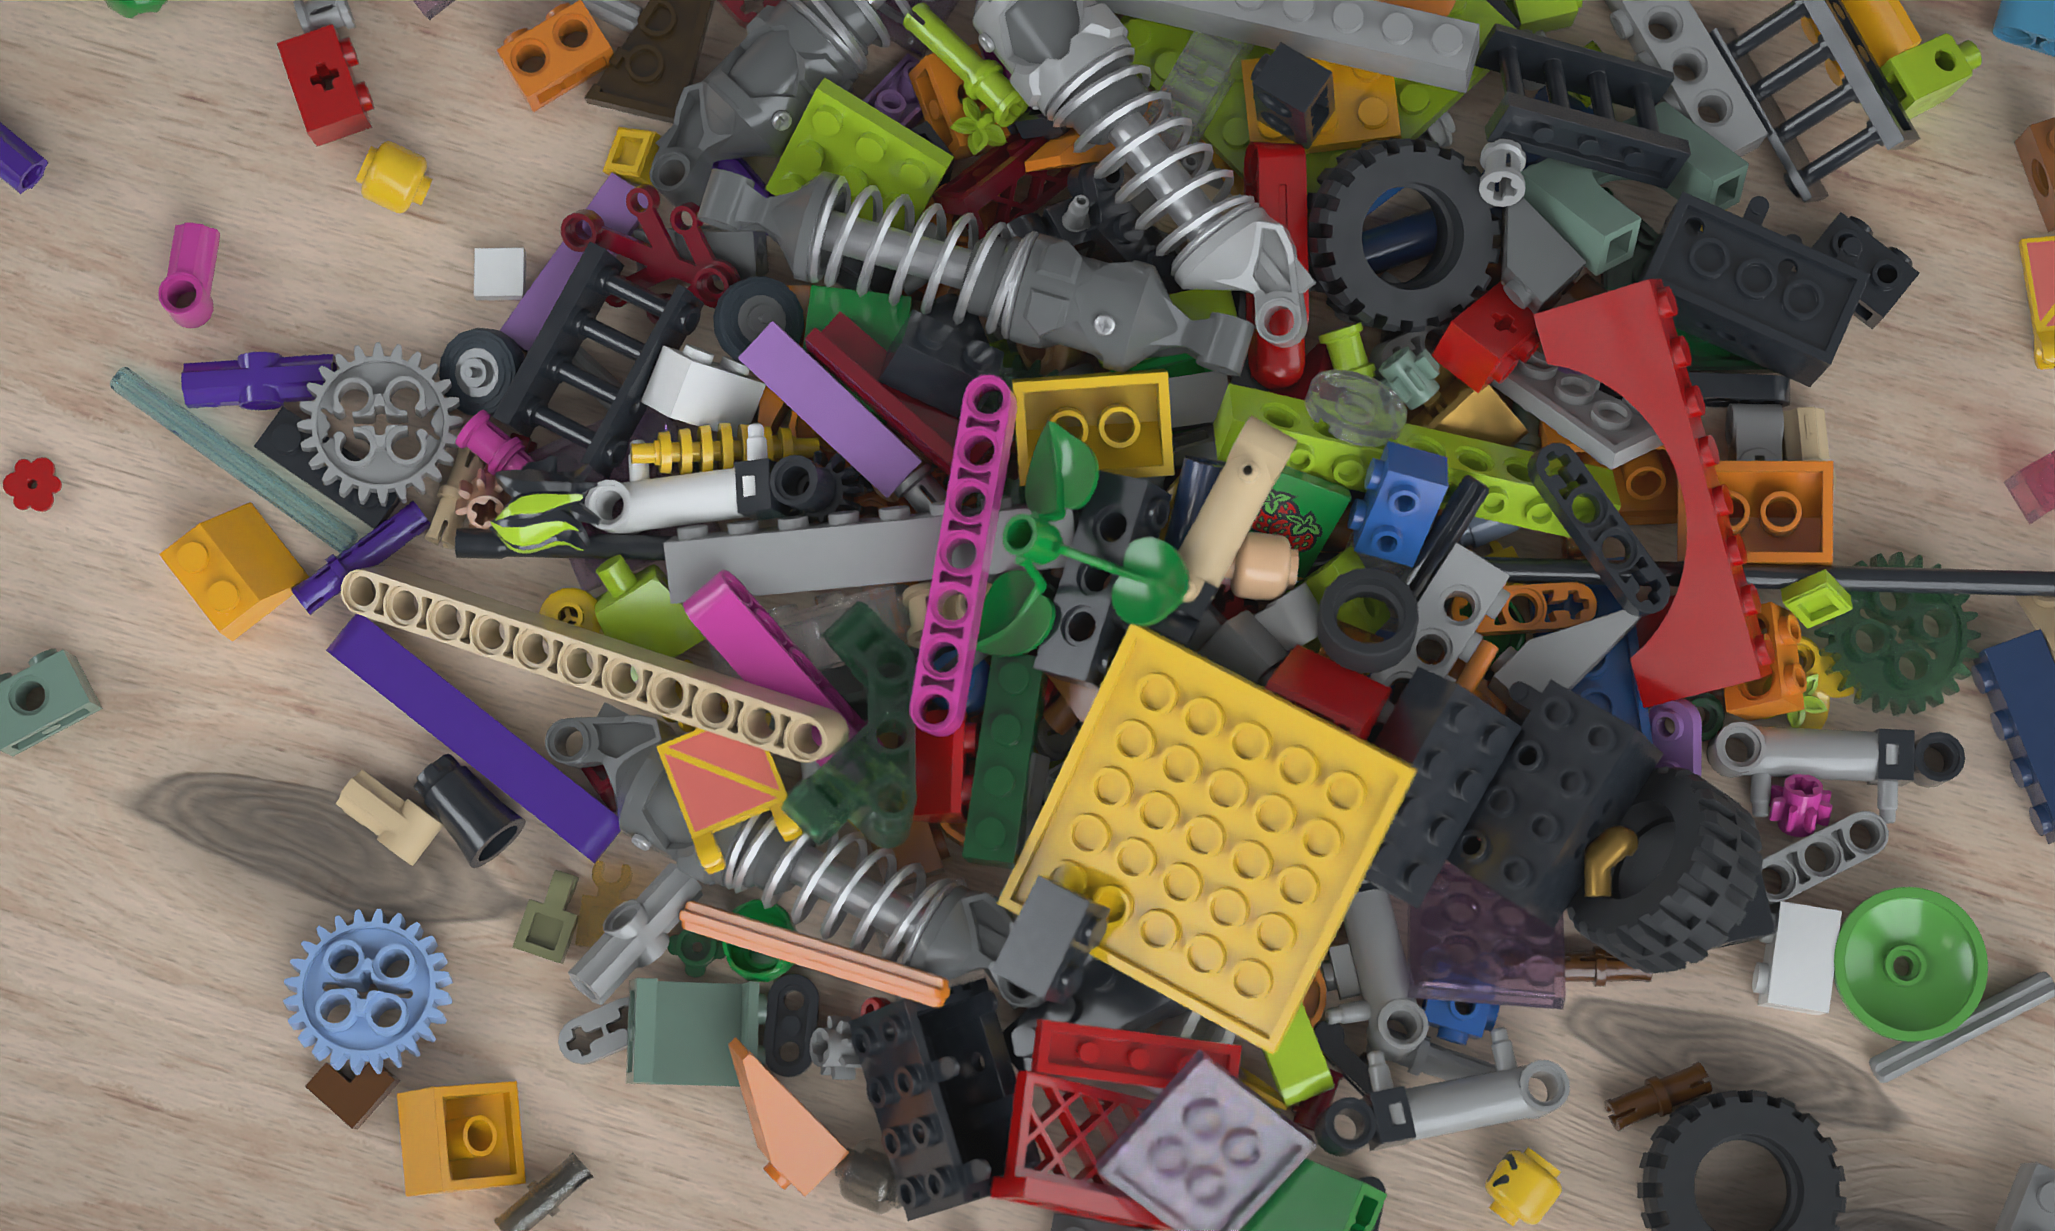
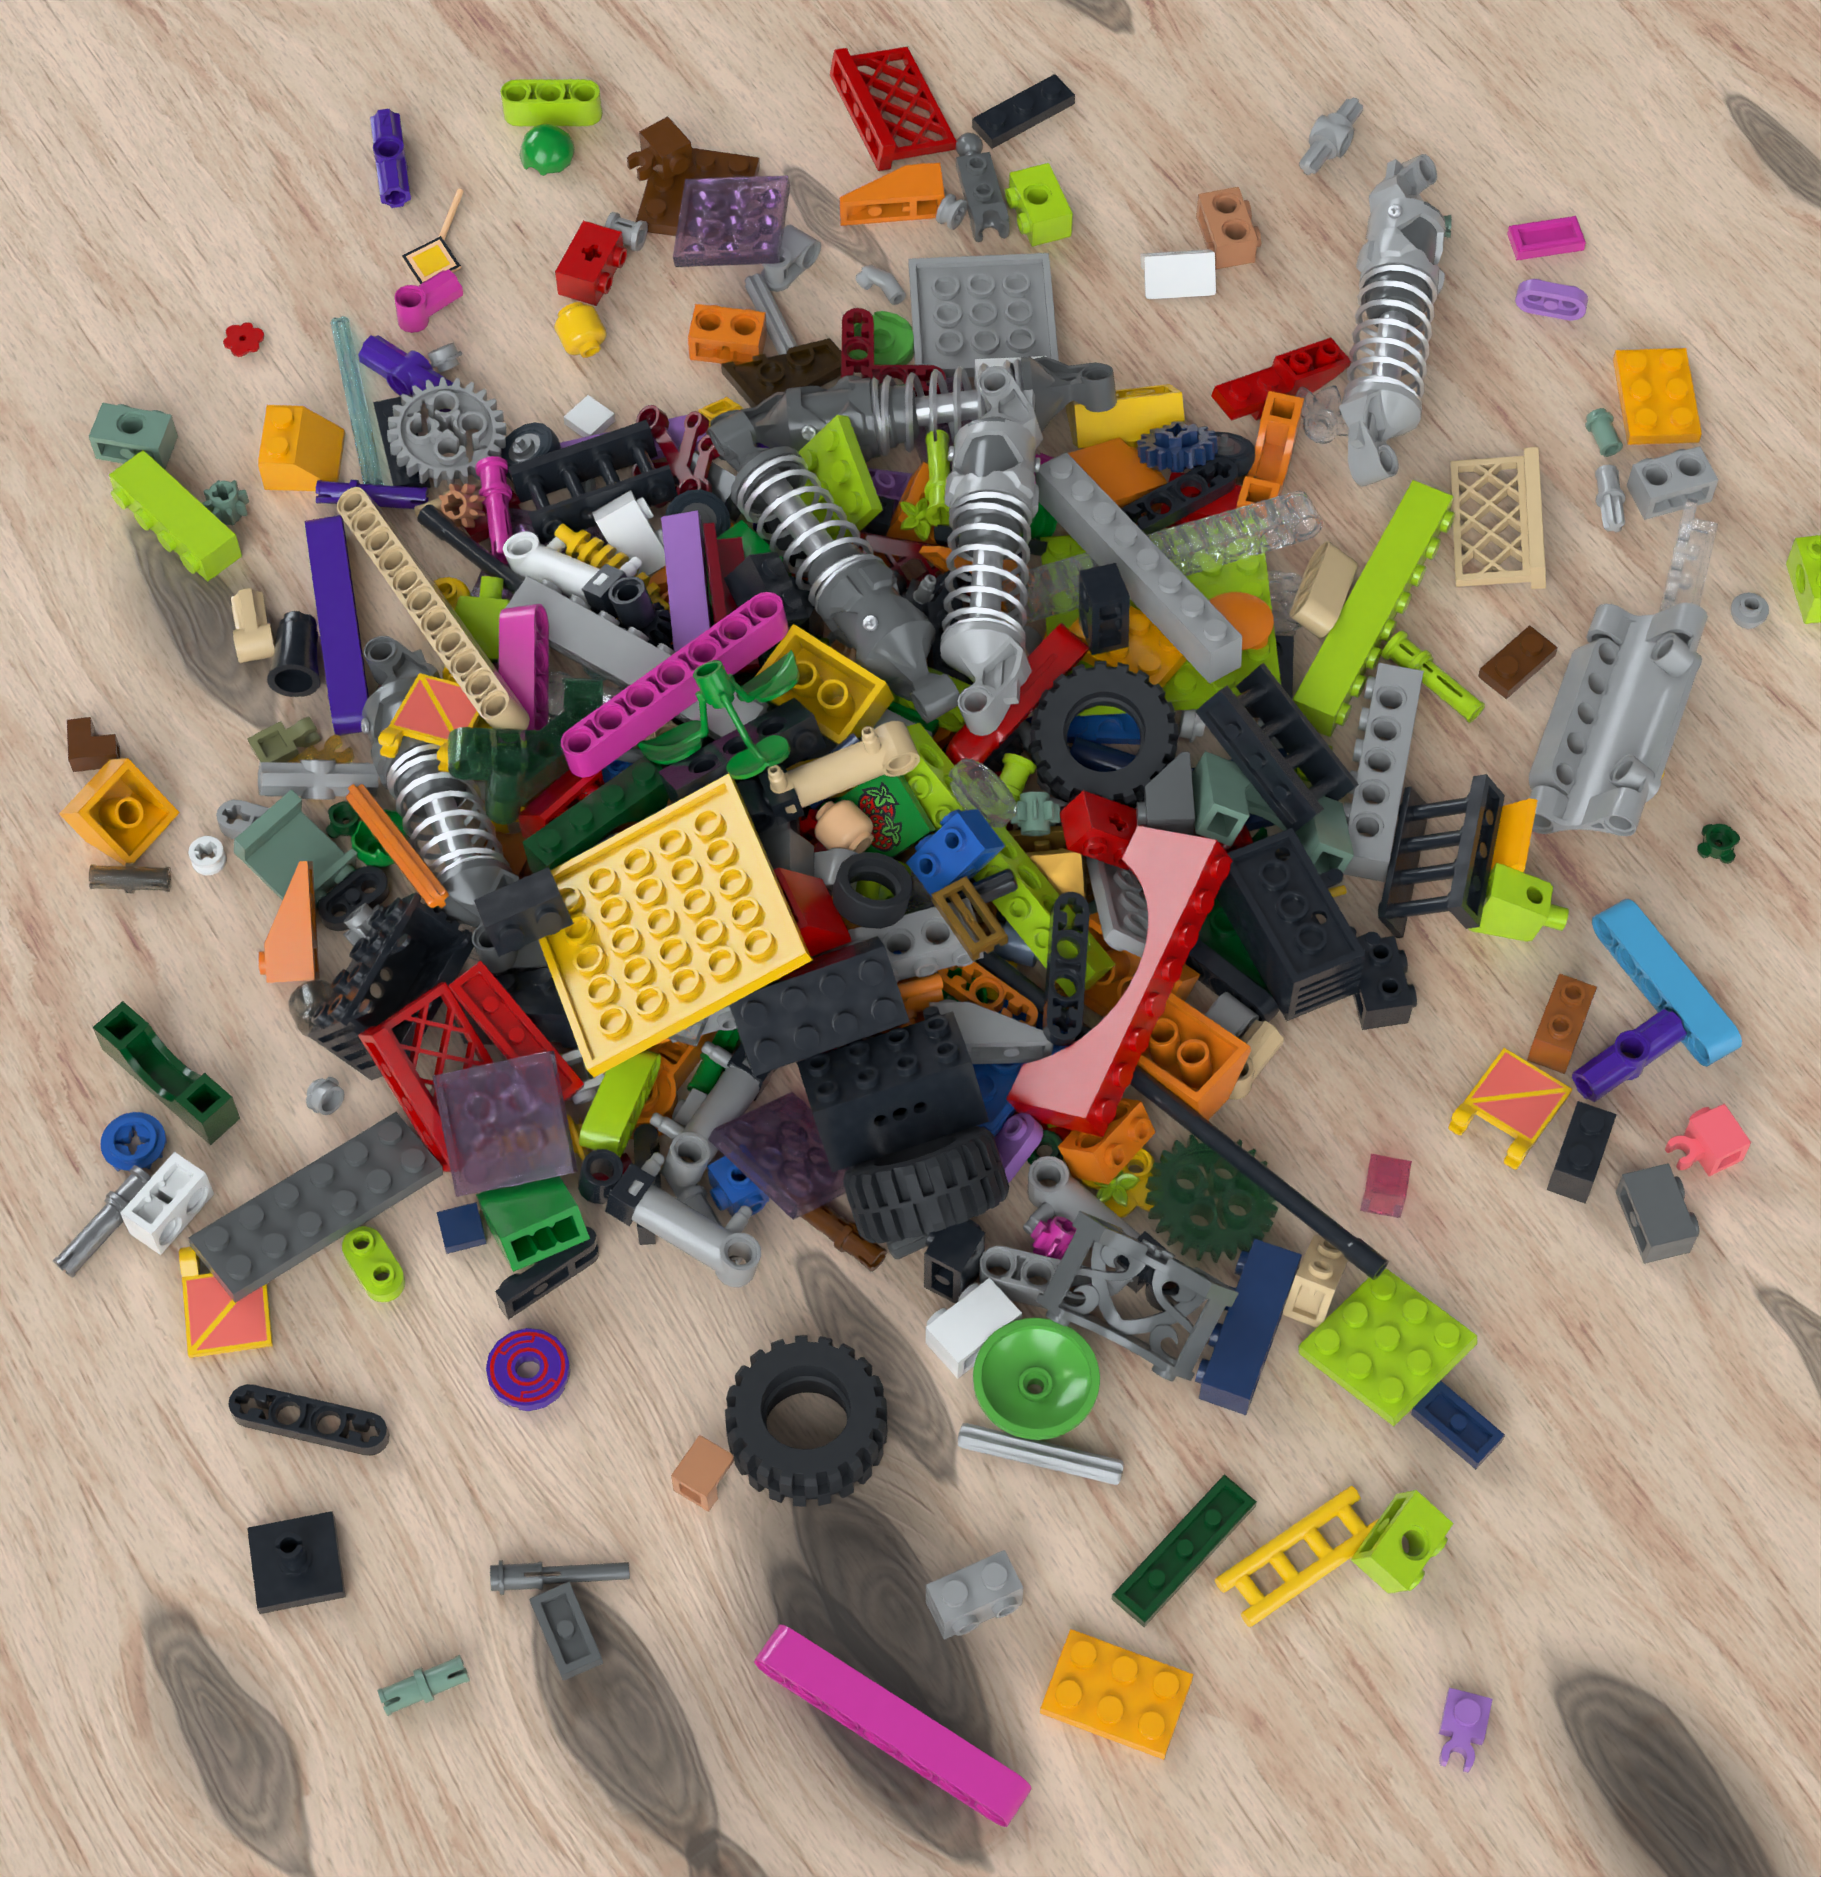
camera: 40 degrees right, 20 degrees down
light blue gear [283,909,453,1075] -> none
black hair [489,455,601,554] -> none
light grey bush [1479,139,1526,207] -> none
yellow head [1485,1147,1562,1227] -> none
pearl gold arm [1584,825,1639,897] -> none
reddish brown pin [1604,1062,1712,1131] -> none
lime tile [1780,569,1853,629] -> none
none -> lime brick [109,450,242,582]
none -> white bush [188,836,226,875]
none -> sand green gear [202,480,249,526]
none -> piece [402,188,463,284]
none -> light grey plate [428,342,462,372]
none -> pearl gold tile [931,876,1008,961]
none -> dark grey fence [1036,1211,1239,1381]

